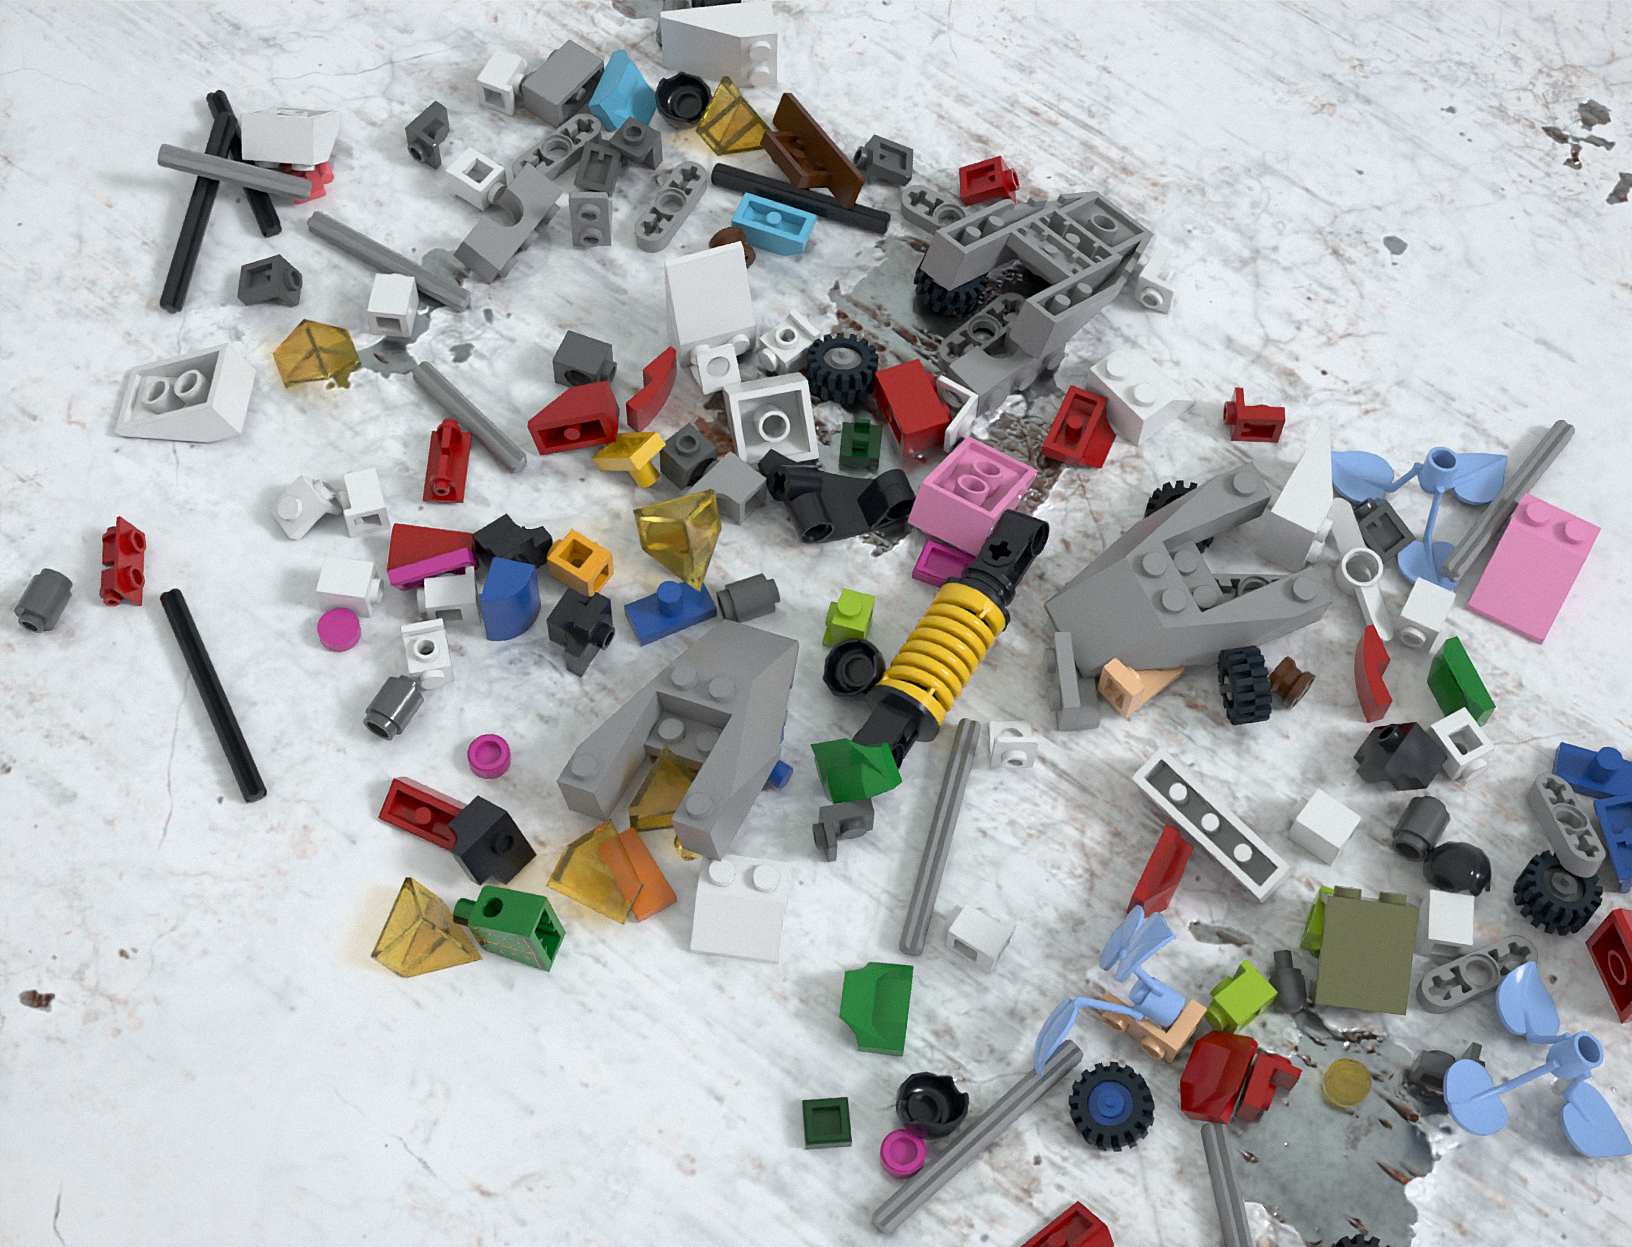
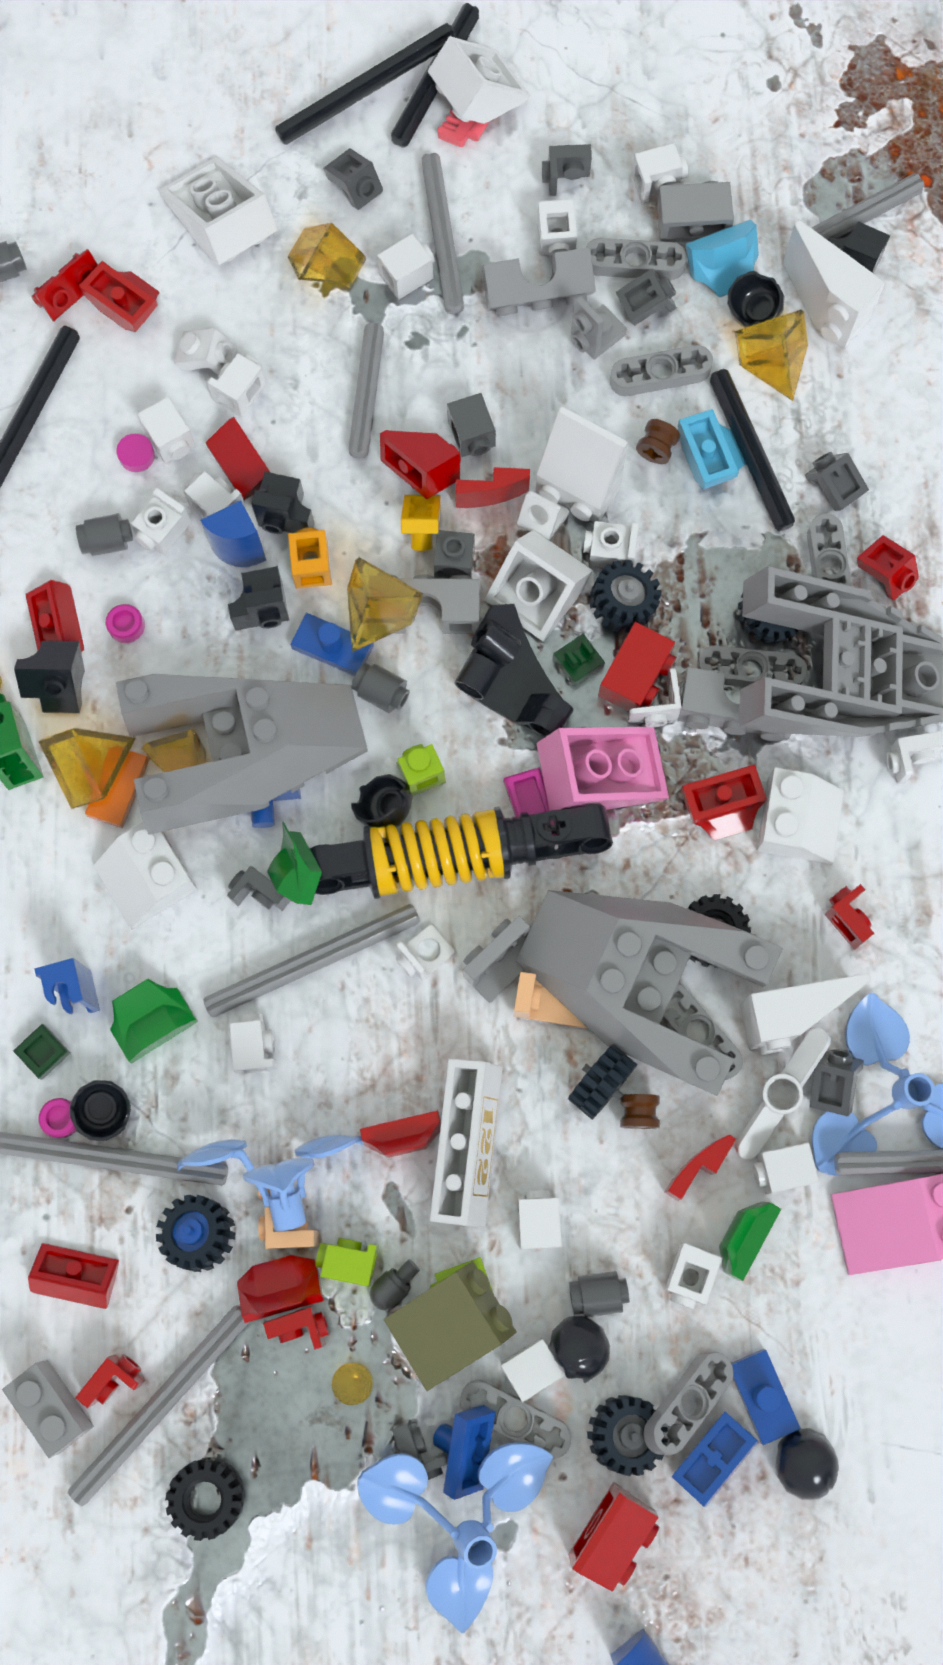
camera: 55 degrees right, 15 degrees up
light grey axle [157,144,312,202] -> none
dark pink tile [387,547,480,592] -> none
red hinge [423,419,472,503] -> none
dark grey bracket [610,116,663,171] -> none
reddish brown bracket [760,93,865,209] -> none
black brick [1353,722,1448,791] -> none
none -> blue hinge [34,958,100,1015]
none -> red slope [79,261,160,332]
none -> blue tile [433,1405,496,1500]

